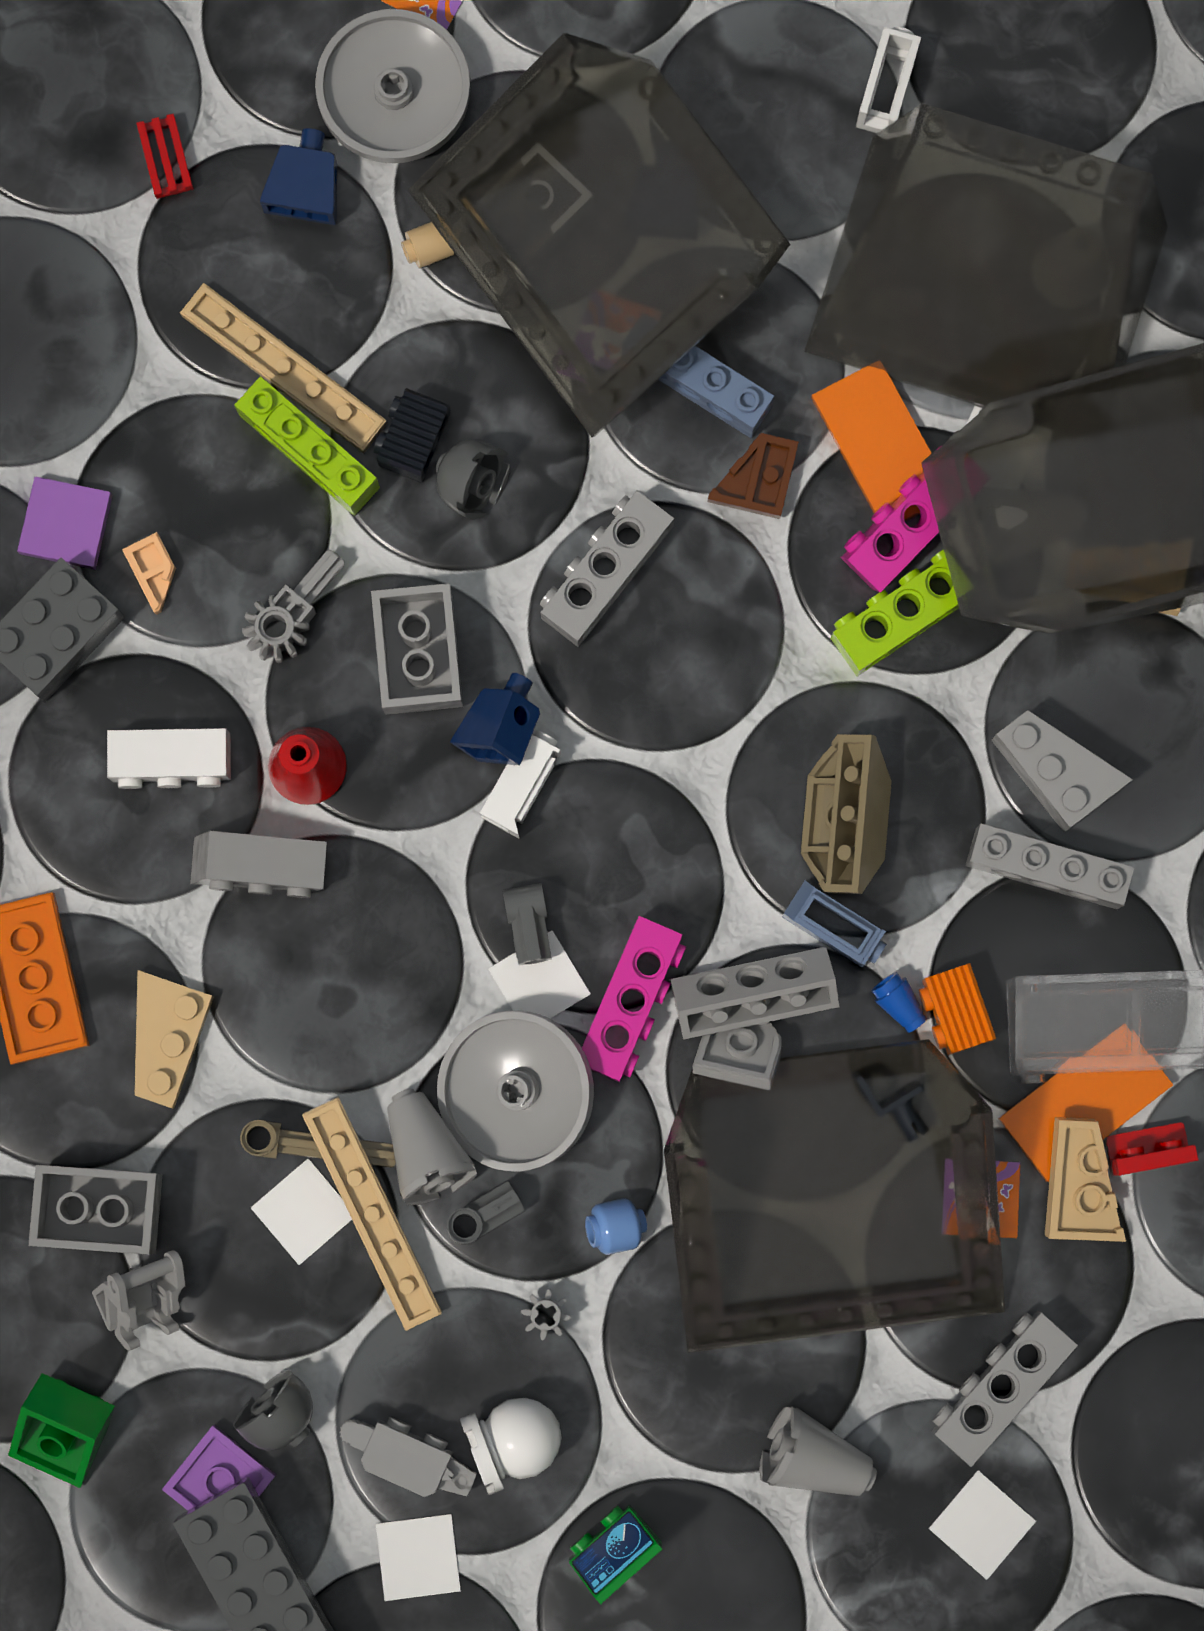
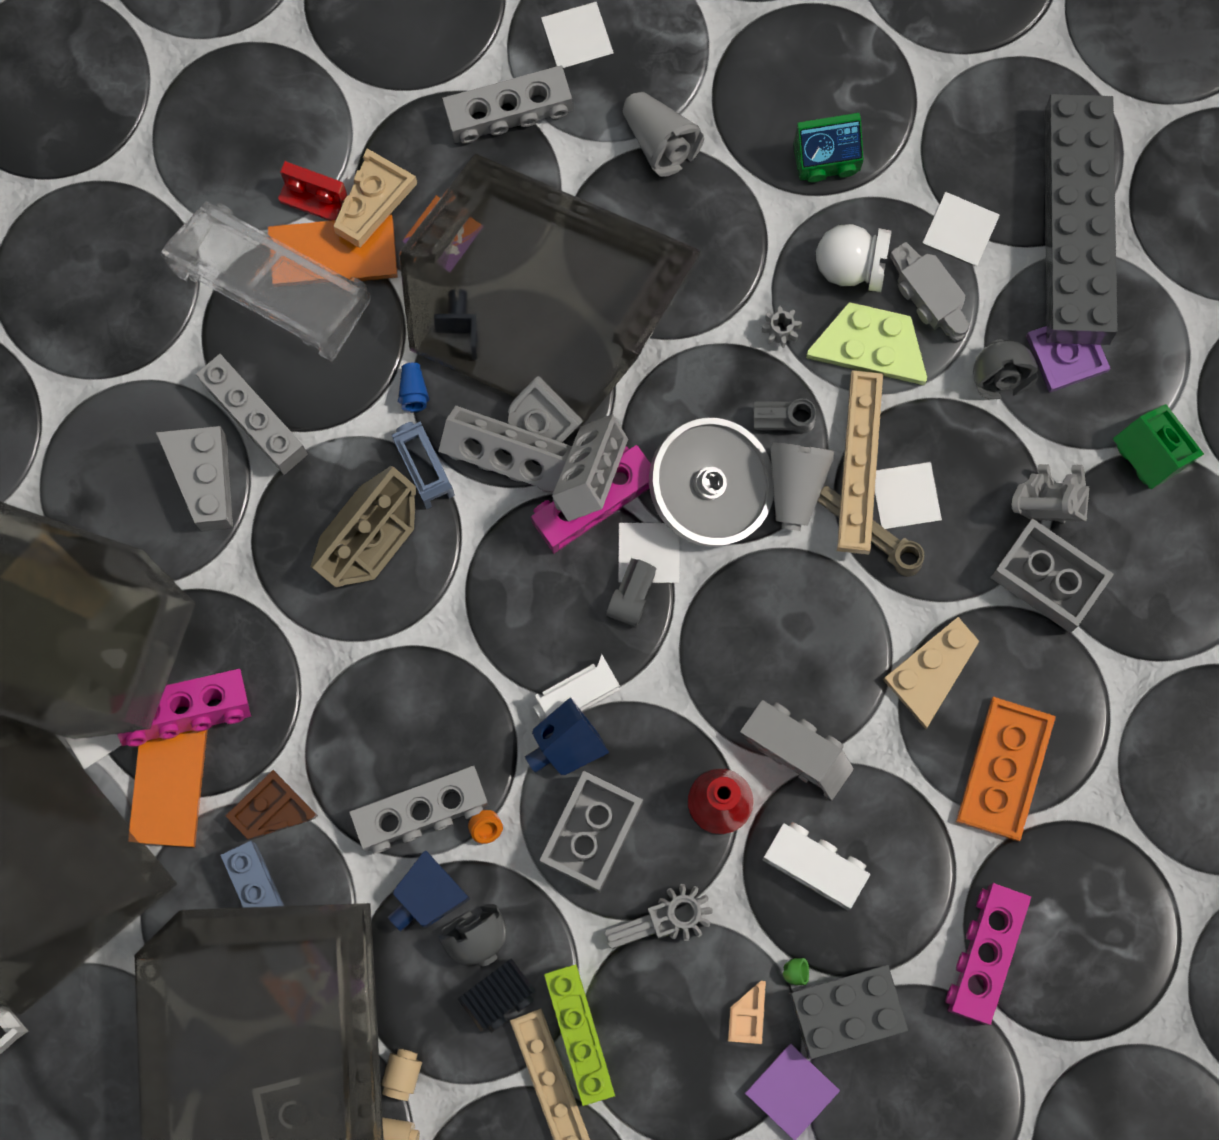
camera: 150 degrees left, 5 degrees down
medium blue head [585,1198,647,1255] -> none
lime brick [830,545,989,677] -> none
orange brick [919,963,996,1055] -> none
none -> tan brick [381,1048,422,1101]
none -> dark blue torso [387,850,470,932]
none -> orange tile [468,810,503,844]
none -> light grey brick [552,414,628,522]
none -> bright green hinge [783,958,809,985]
none -> yellowish green wing [806,302,927,385]

